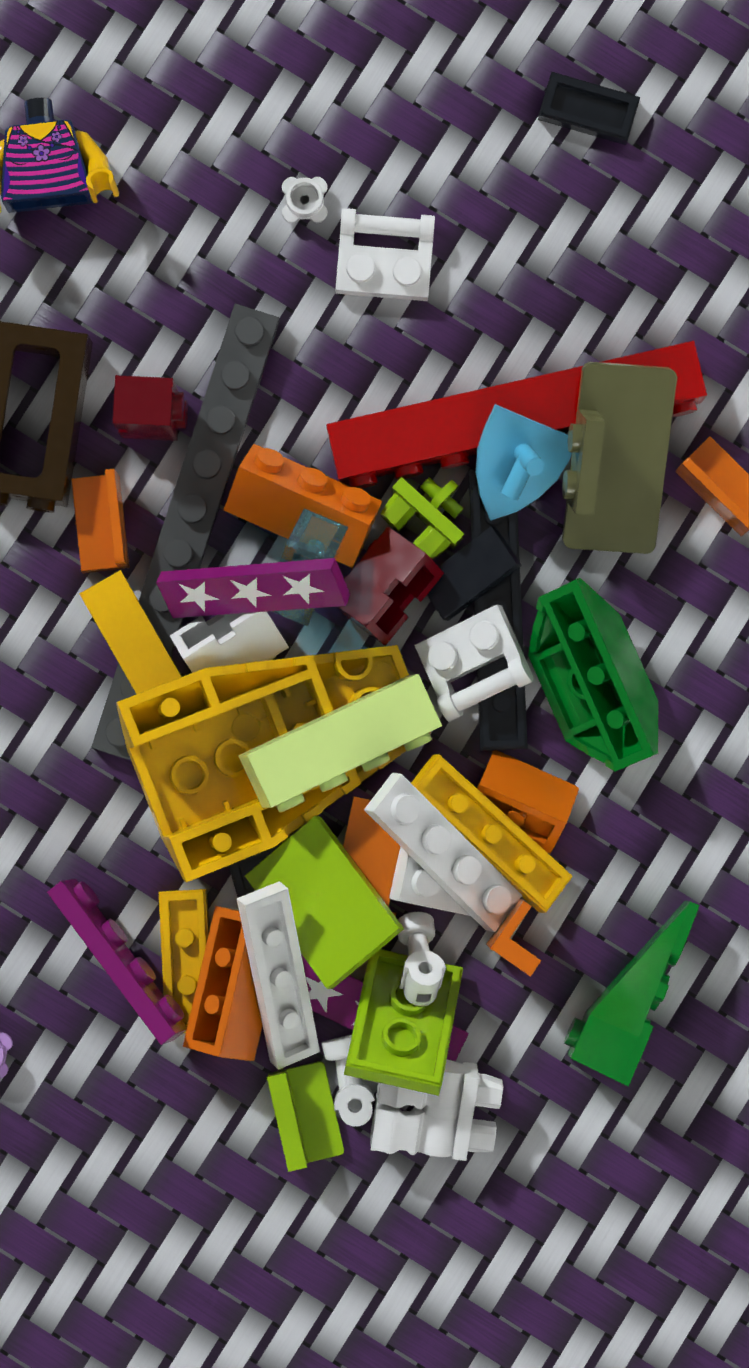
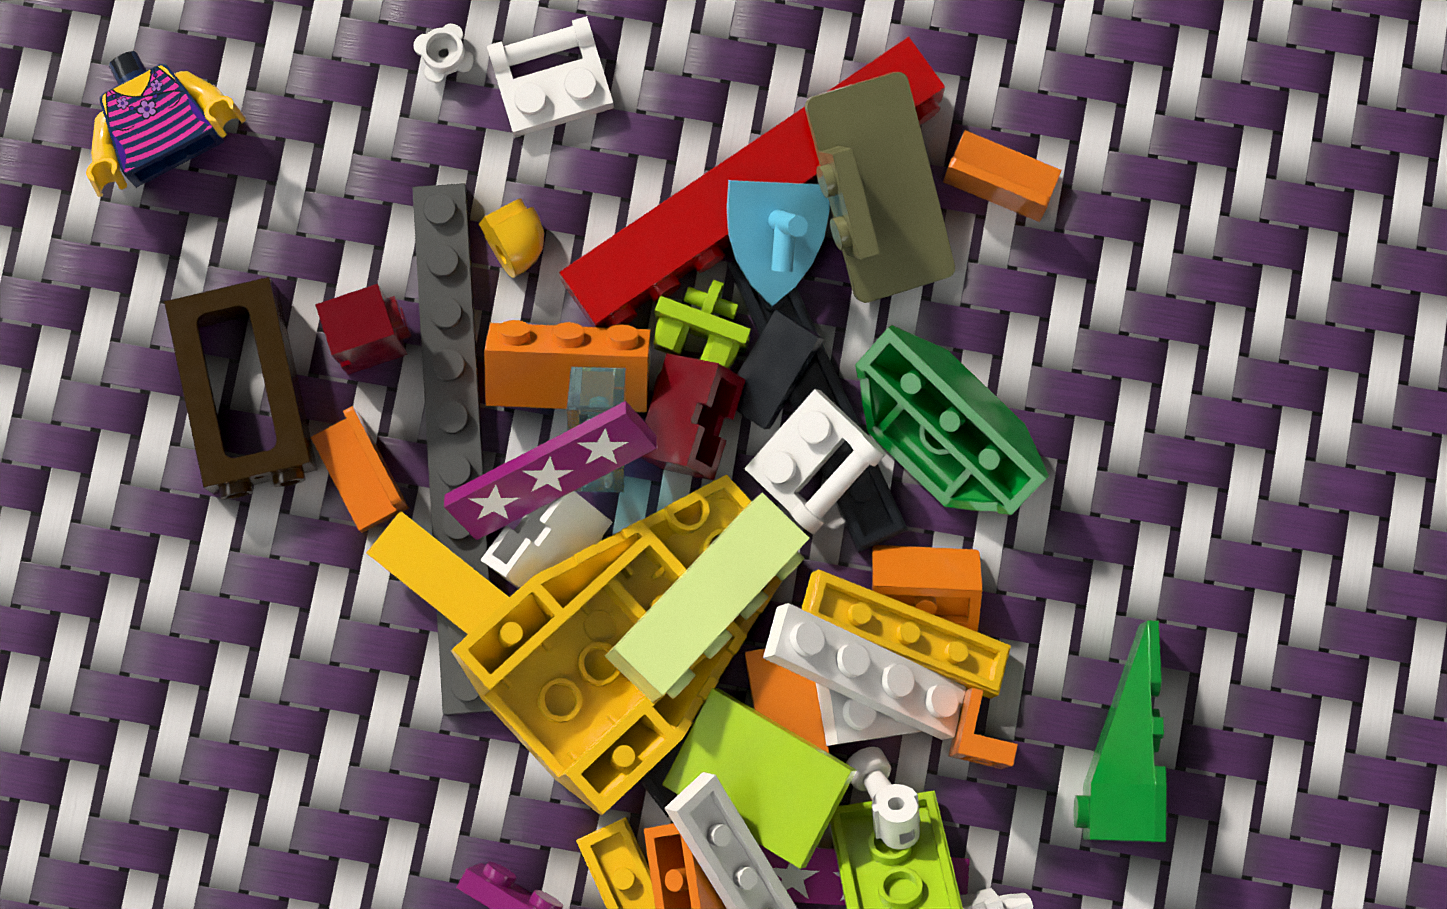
camera: 20 degrees left, 5 degrees down
none -> yellow piece [479,198,544,278]

